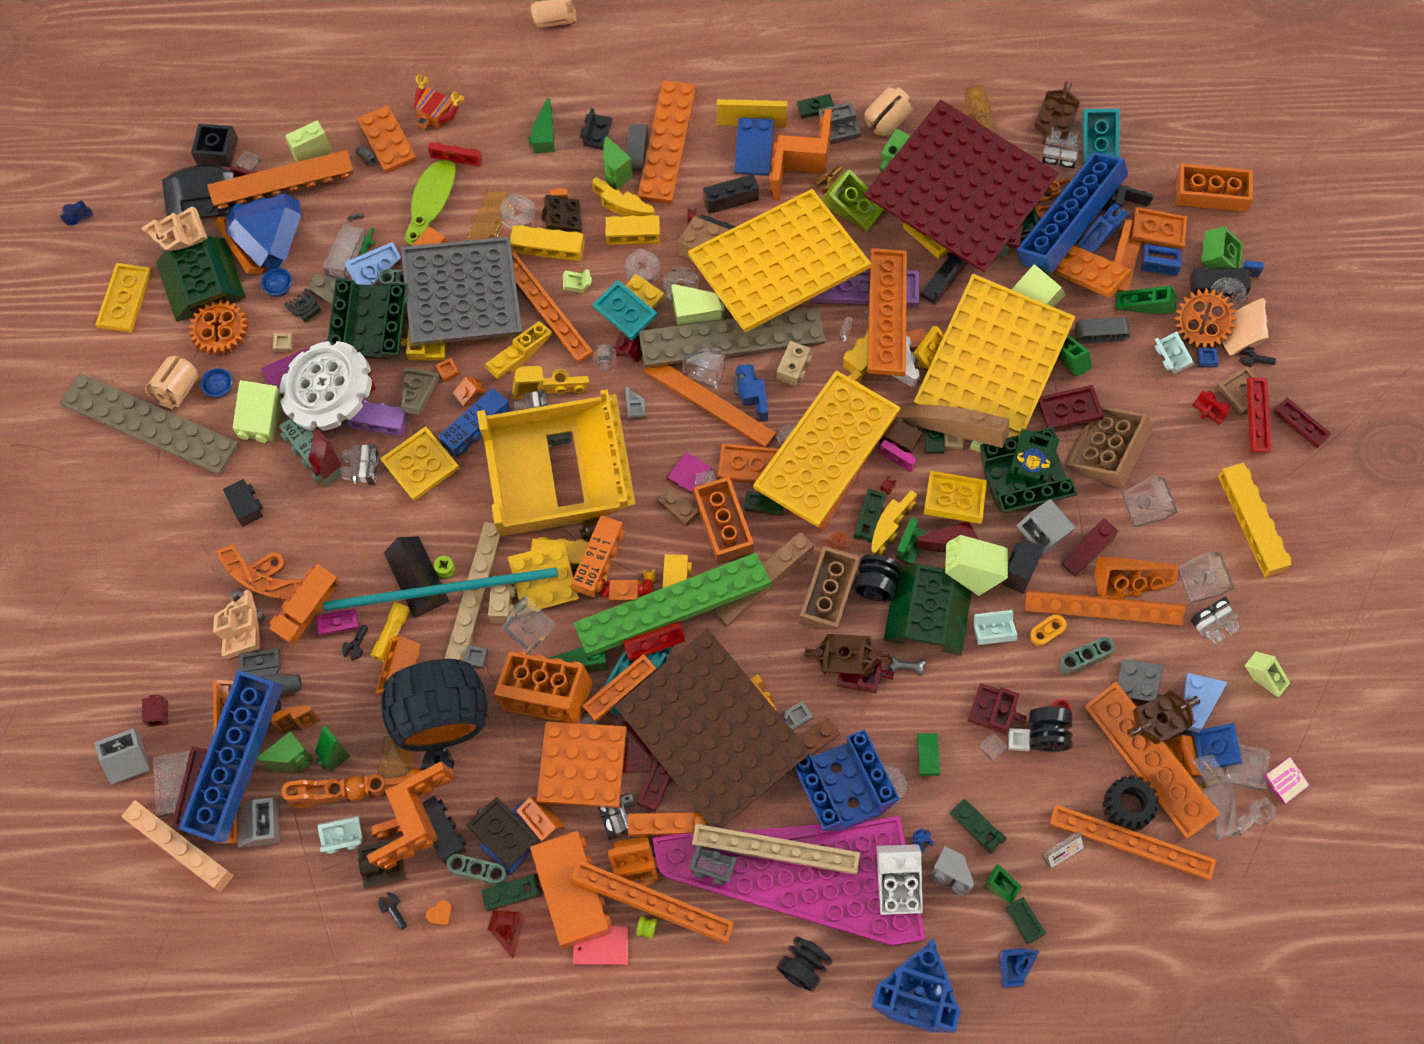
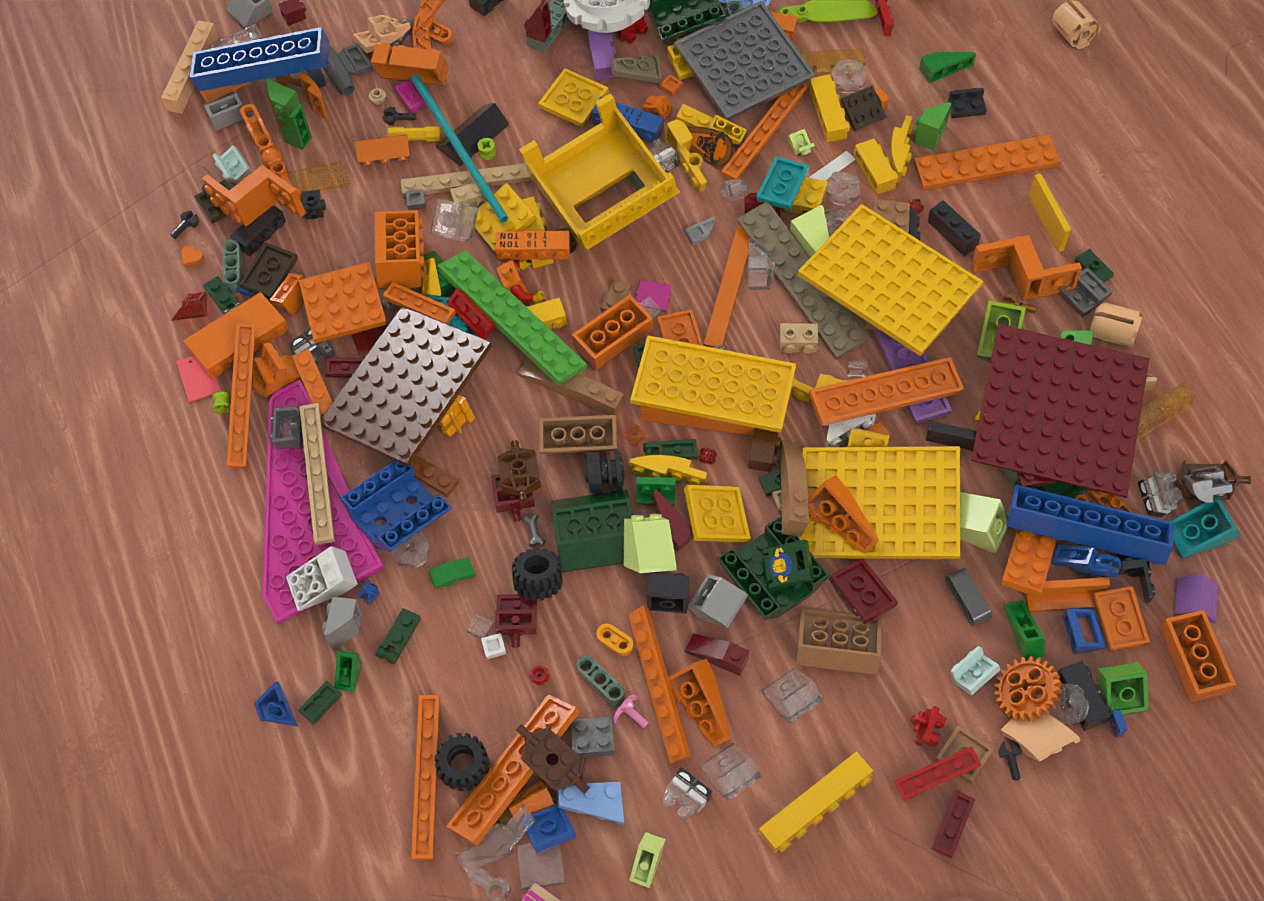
camera: 70 degrees right, 5 degrees down
clear hips [340,445,379,485] -> none
black wheel [381,659,488,751] -> none
dark grey beam [626,124,647,169] -> none
blue plate [734,364,768,421] -> none
blue slope [735,118,773,176] -> none
black wheel [776,936,833,993] -> none
light grey tile [783,701,813,731] -> none
blue wedge [871,938,961,1033] -> none
dark pink plate [879,440,917,472] -> none
light aqua bracket [973,610,1018,645] -> none
black wheel [1029,707,1073,752] -> none
slope [1042,831,1084,869] -> none
green slope [1058,334,1092,377] -> none
blue tile [1197,348,1218,367] -> none
none -> tan plate [369,88,386,105]
none -> yellow slope [422,258,441,297]
none -> black tyre [512,548,563,601]
none -> bright pink plant [614,694,649,728]
none -> shield [687,126,734,166]
none -> orange wedge [808,475,879,553]
none -> white sticker [809,151,855,181]
none -> medium lavender slope [1174,574,1218,623]
none -> flat silver brick [1184,466,1232,503]

